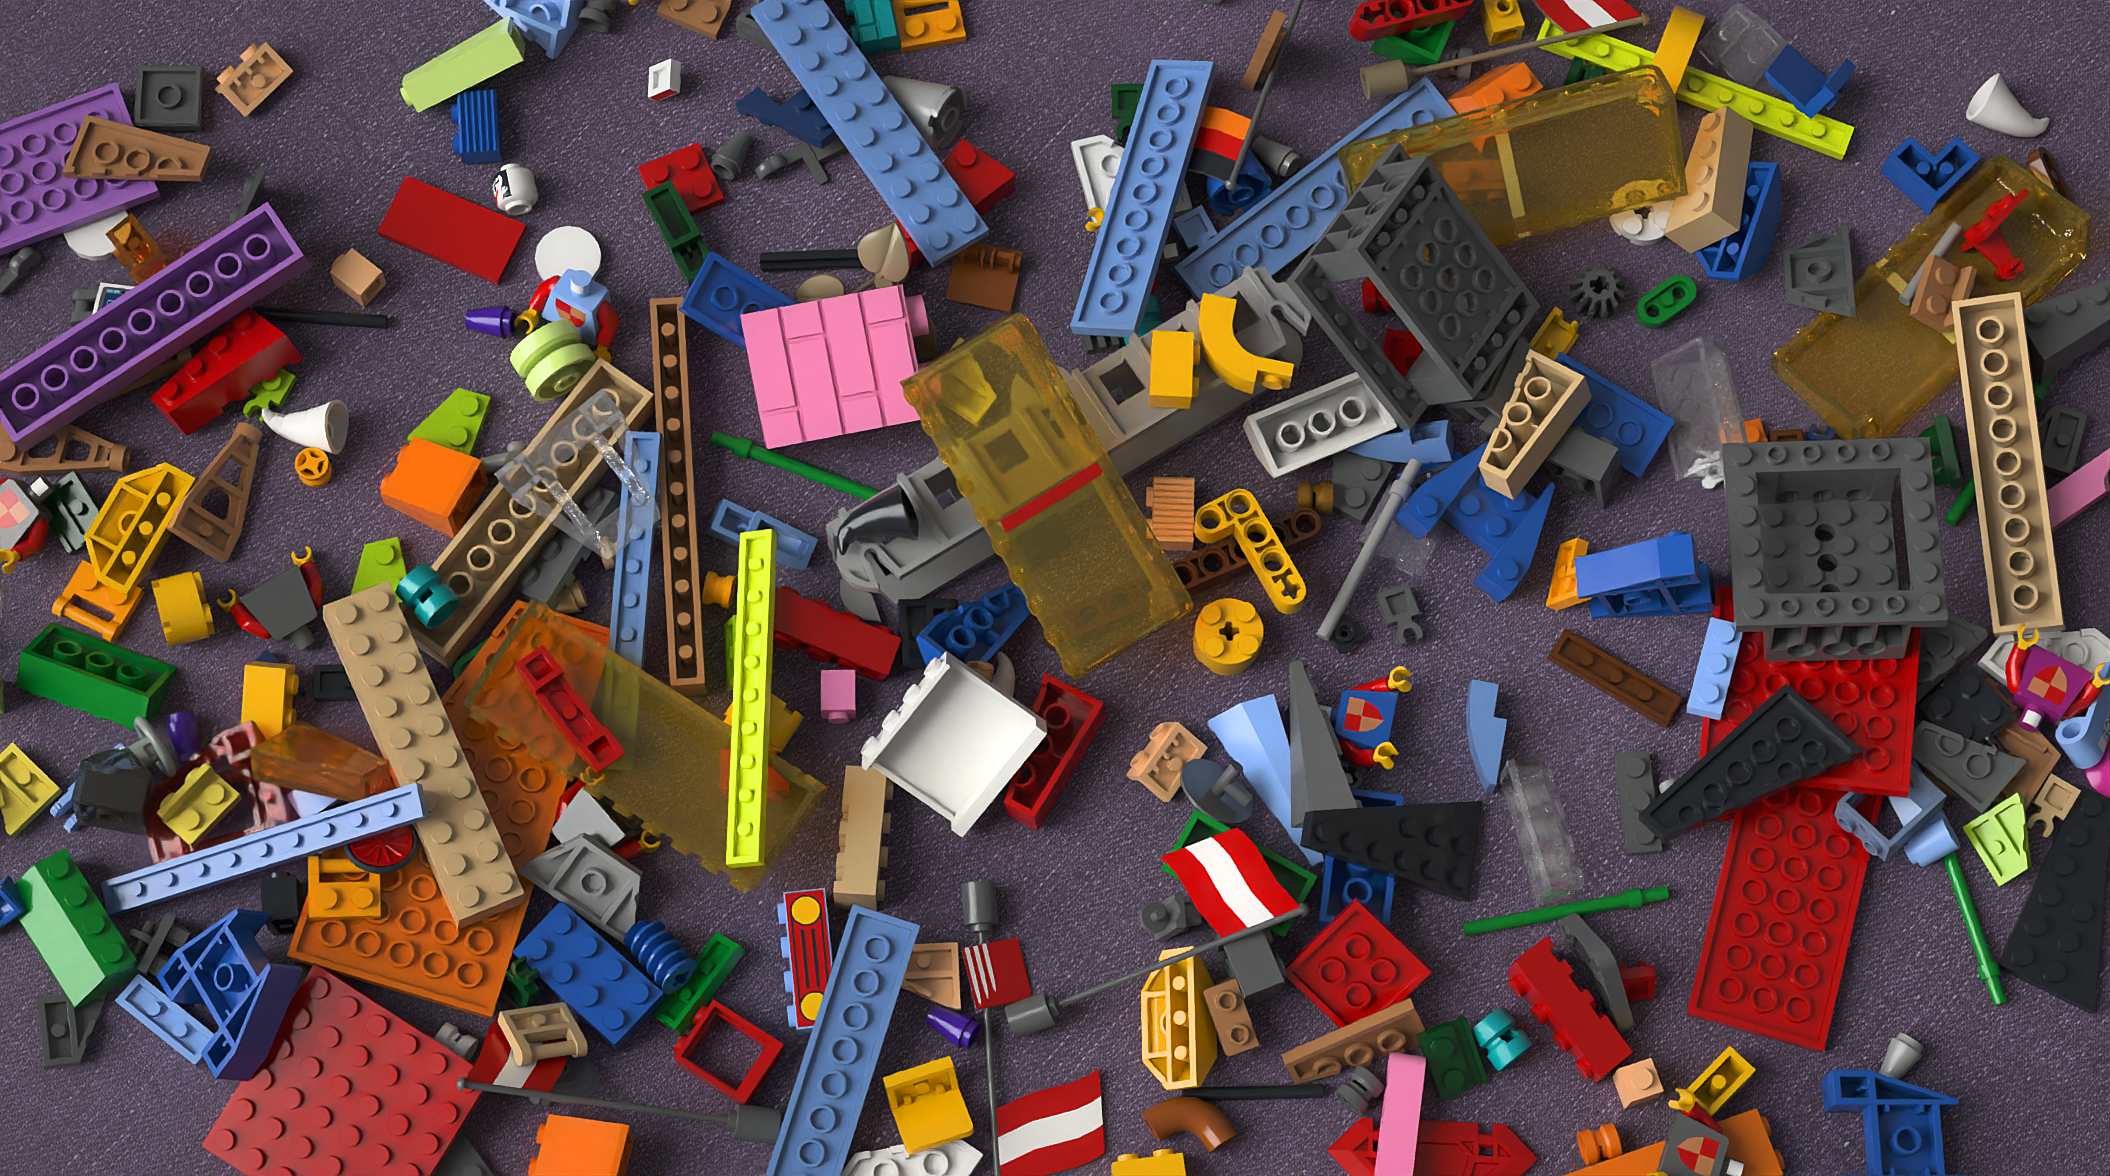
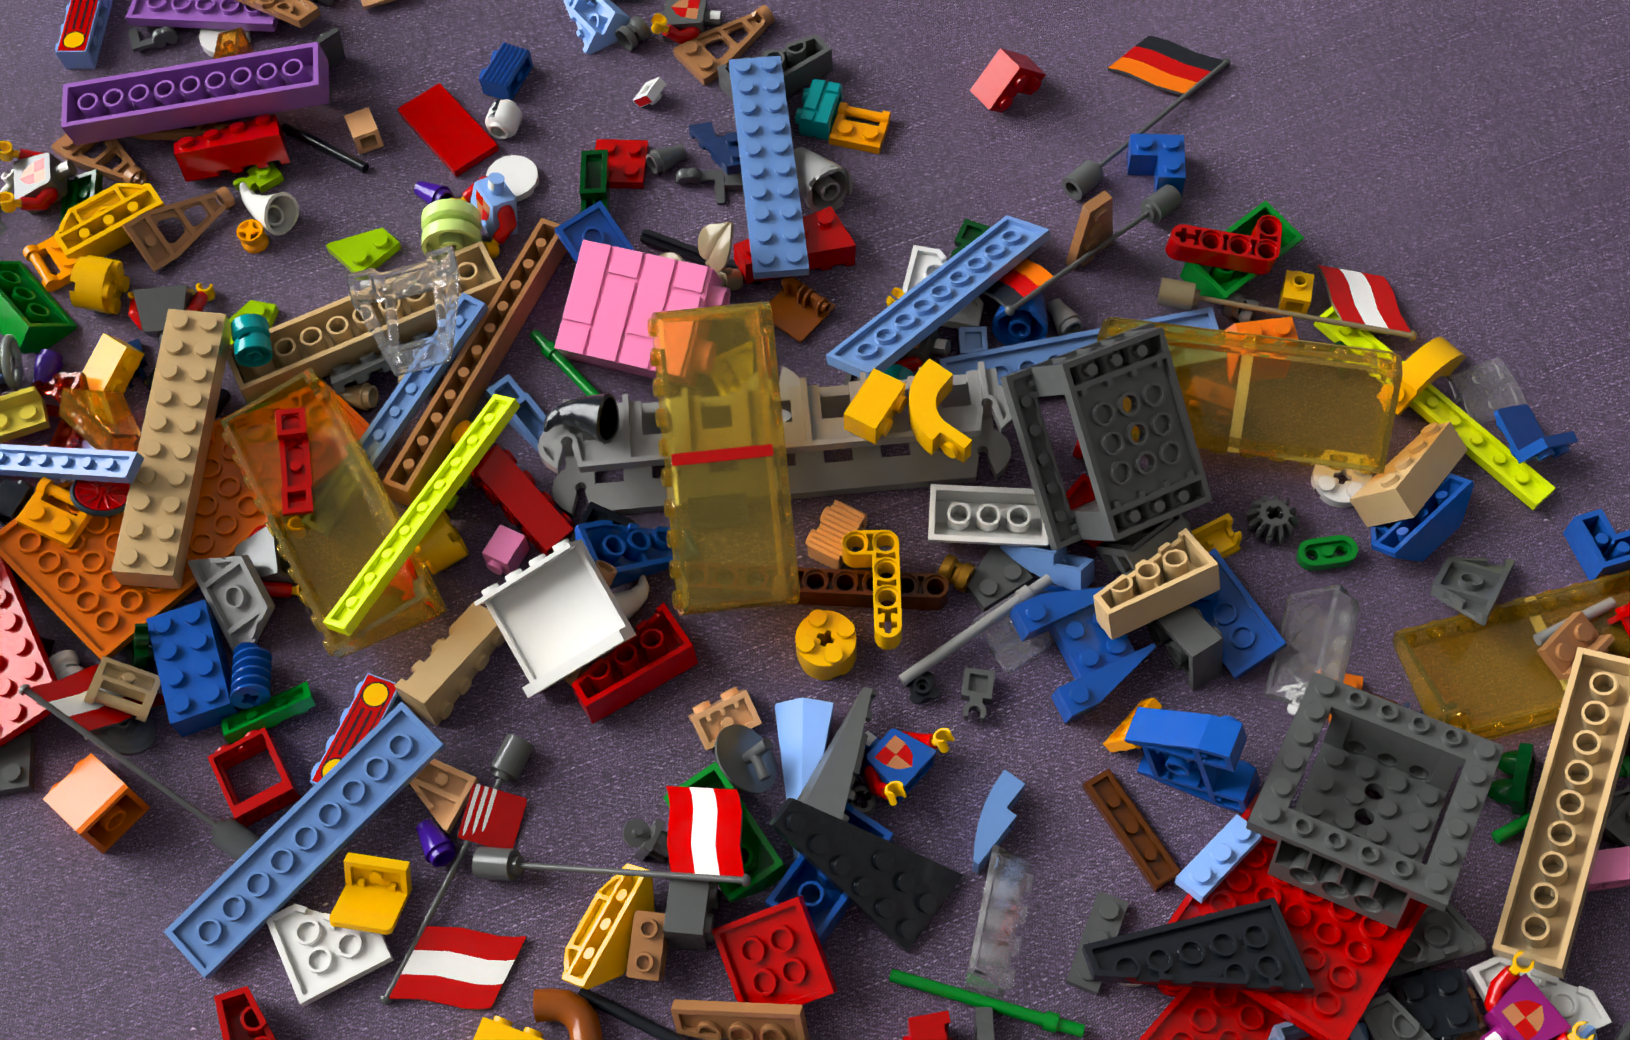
camera: 35 degrees right, 10 degrees down
orange slope [380,436,489,539] -> none
yellowish green slope [400,16,525,113] -> none

